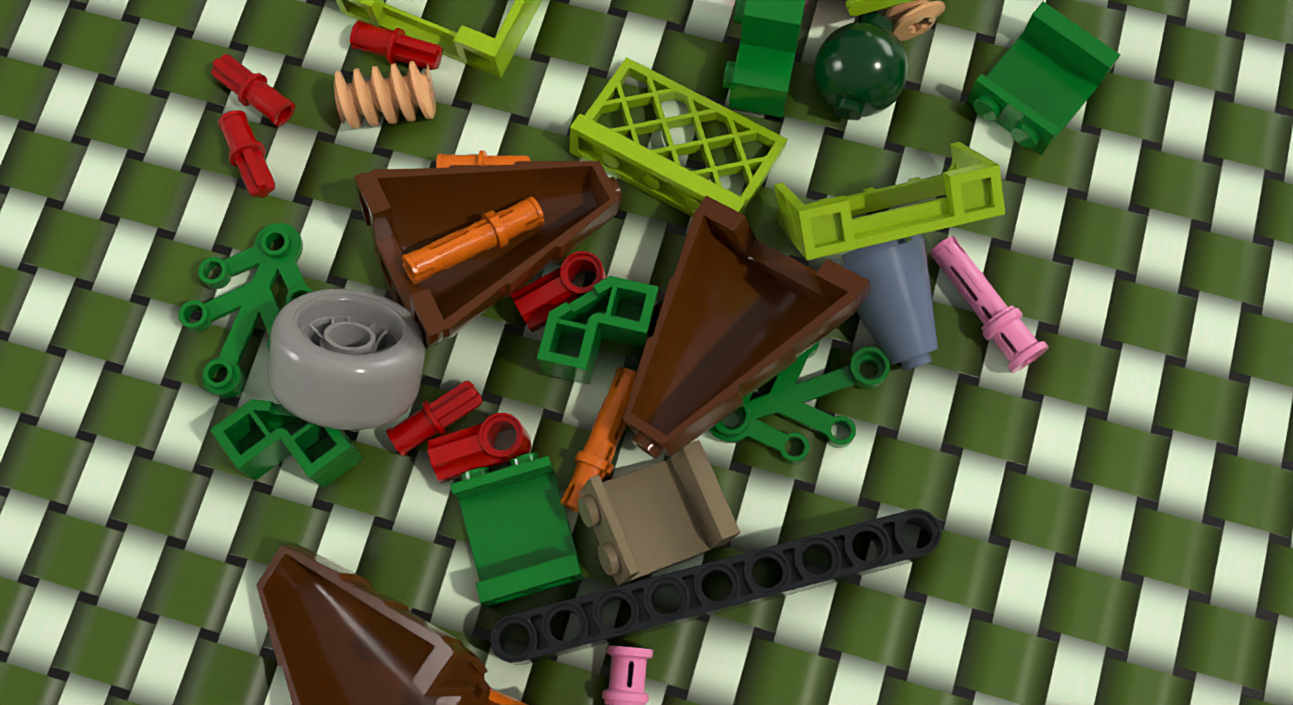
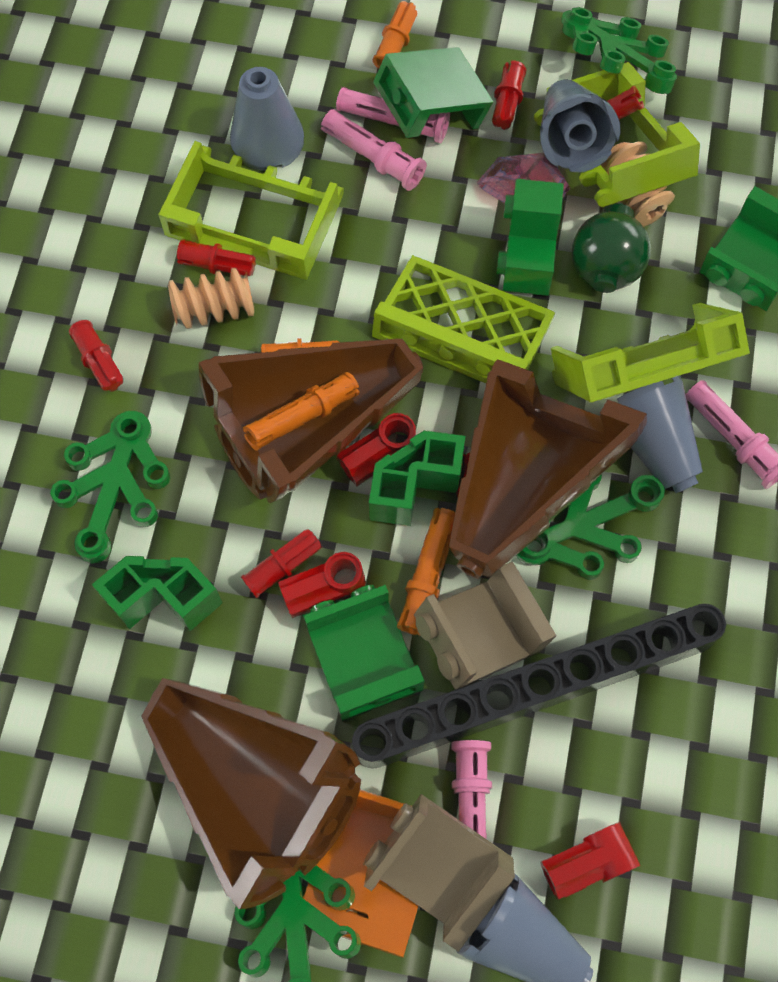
camera: 10 degrees left, 5 degrees down
red axle [211,54,295,127] -> none
light grey wheel [267,289,426,430] -> none

